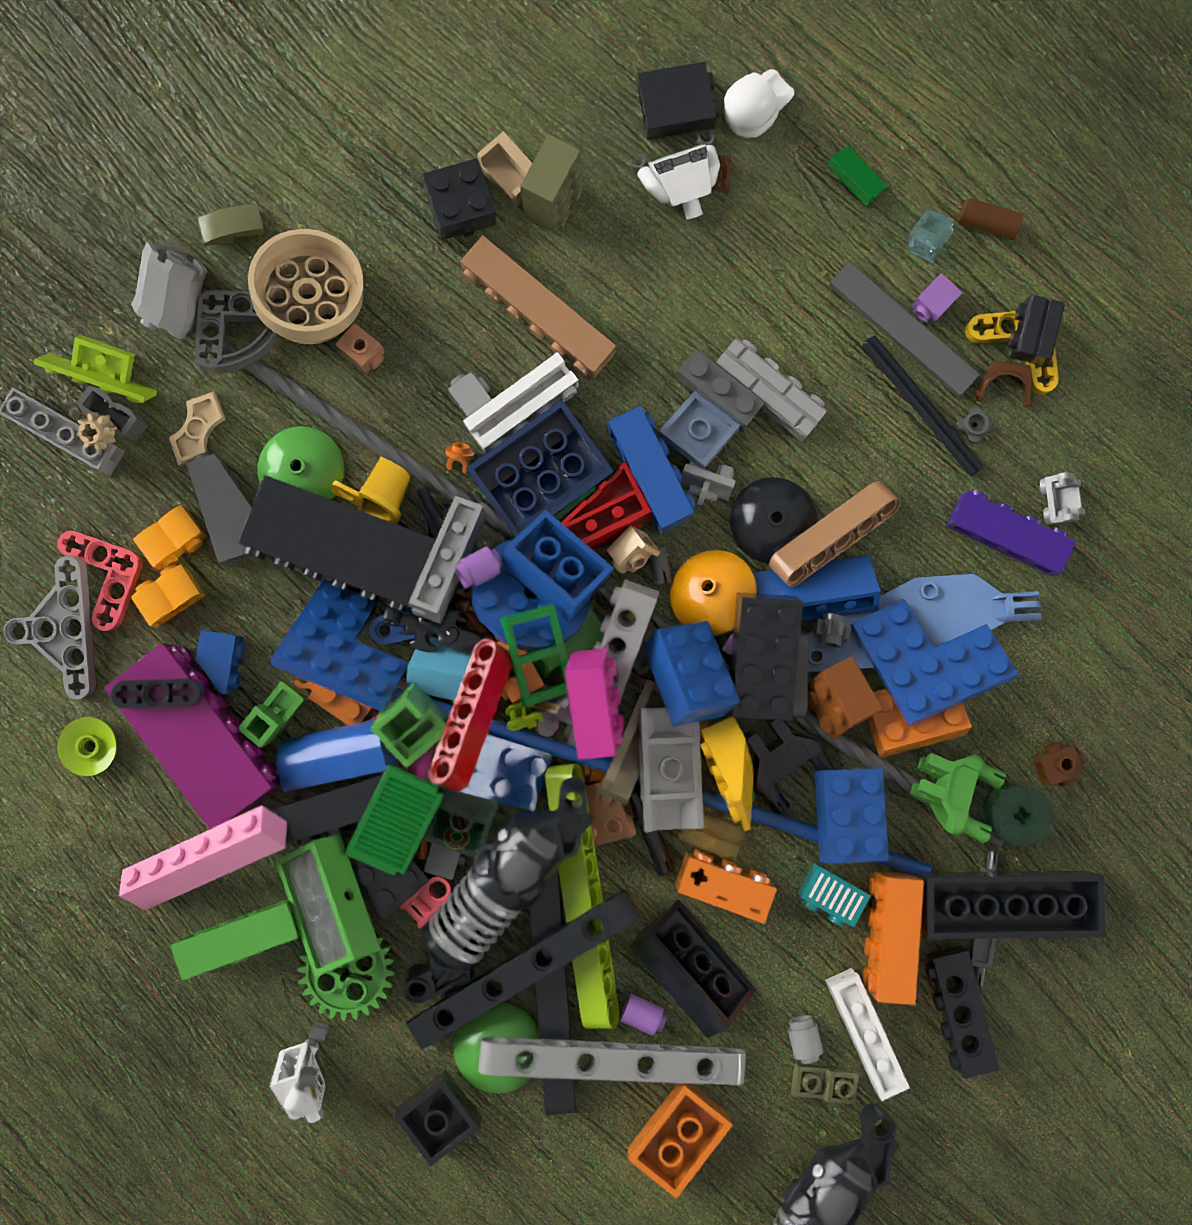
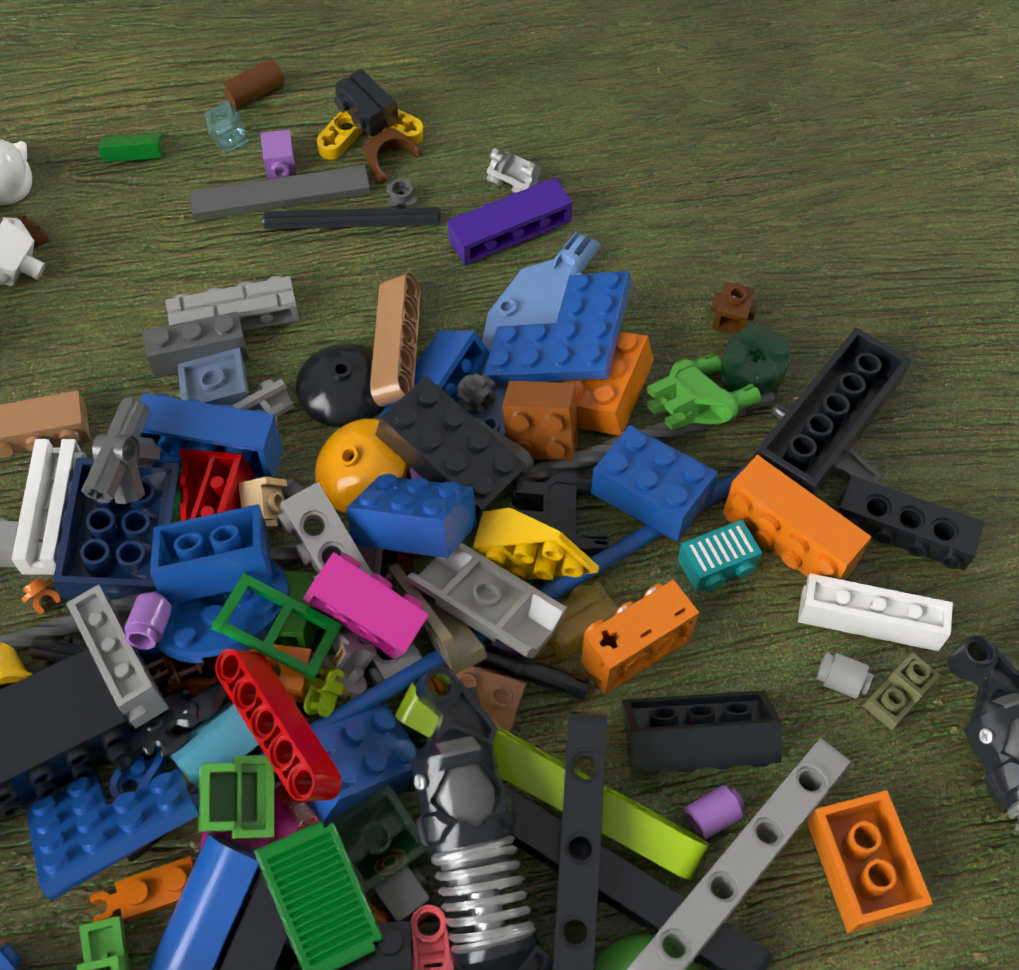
camera: 55 degrees left, 25 degrees down
none -> dark grey piece [81,398,160,504]

